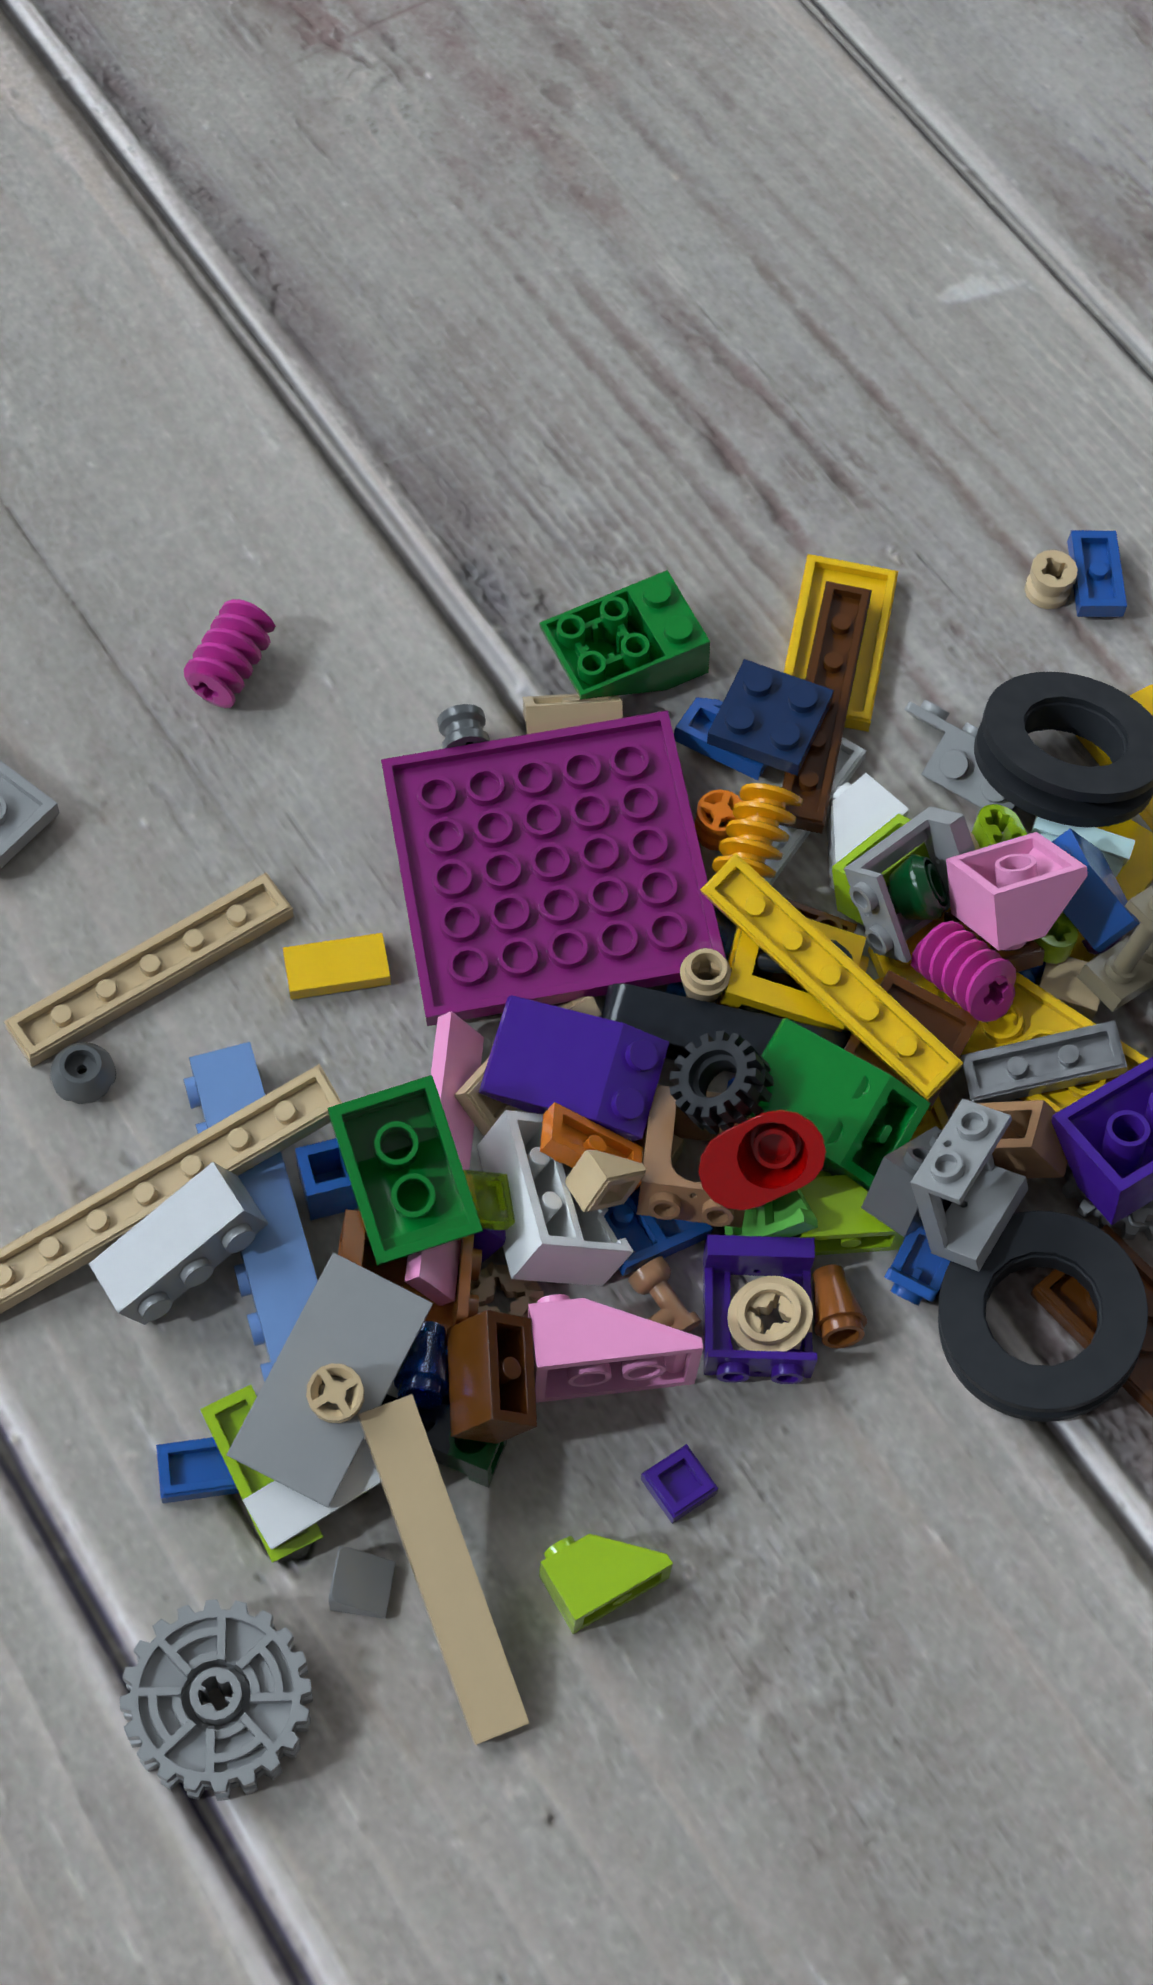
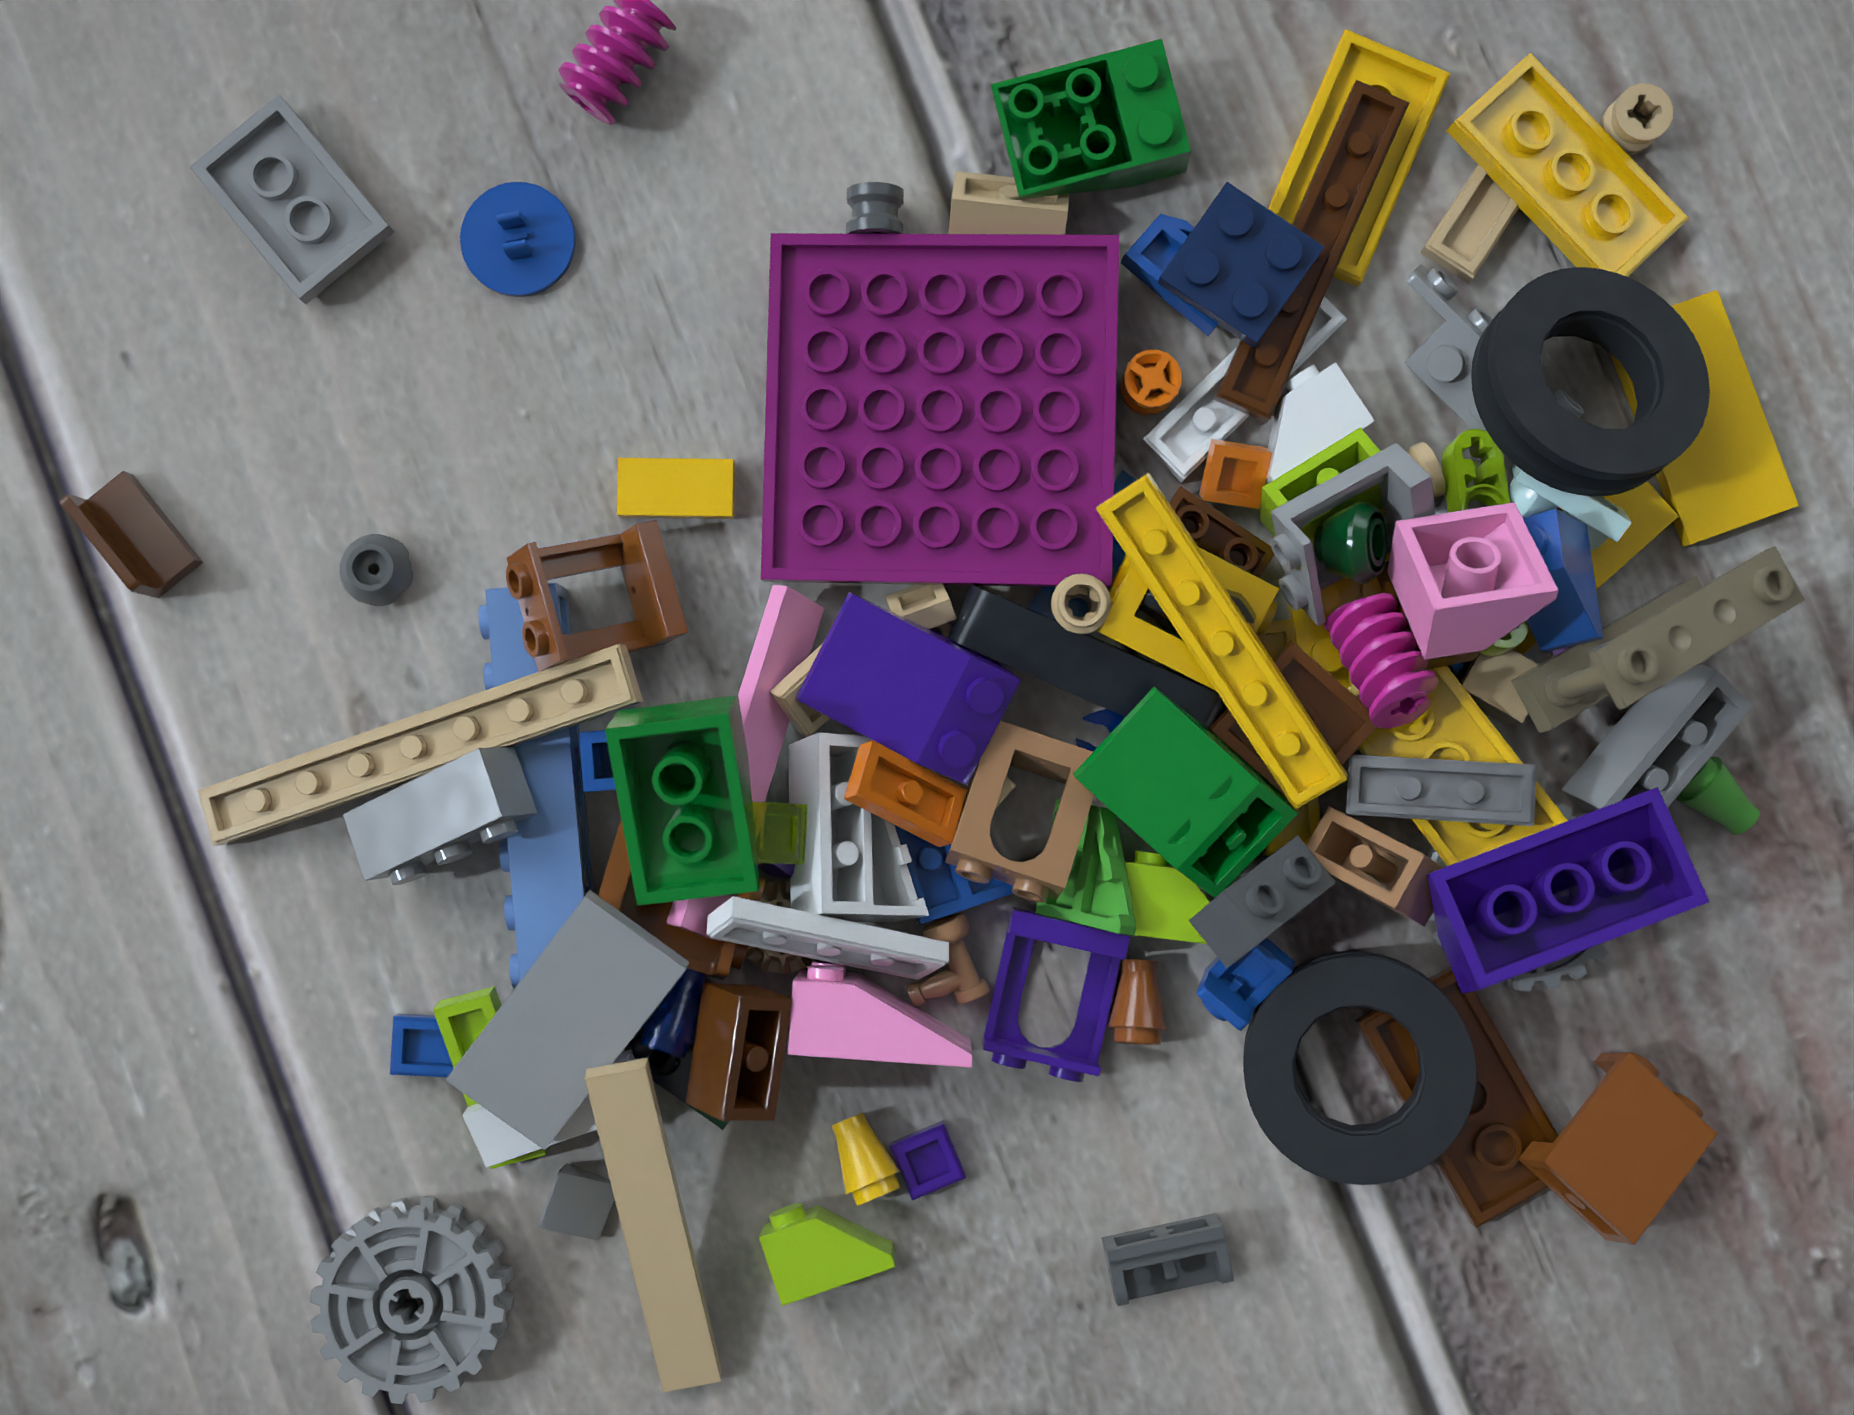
camera: 20 degrees right, 25 degrees up
tan tile [4,873,294,1067] -> none
tan wheel [306,1363,364,1424] -> none
tan slope [565,1150,647,1212] -> none
black tyre [669,1031,774,1135] -> none
red piece [698,1110,826,1210] -> none
light orange piece [712,783,803,878] -> none
tan gear [727,1276,814,1352] -> none
light grey panel [910,1098,1029,1272] -> none
blue plate [1067,530,1127,617] -> none
none -> blue piece [460,182,576,297]
none -> dark orange panel [506,520,689,672]
none -> white tile [706,896,949,980]
none -> yellow cone [831,1112,900,1206]
none -> dark grey hinge [1101,1213,1234,1306]
none -> orange plate [1199,439,1272,509]
none -> tan tile [1420,164,1519,283]
none -> yellow tile [1446,52,1689,277]

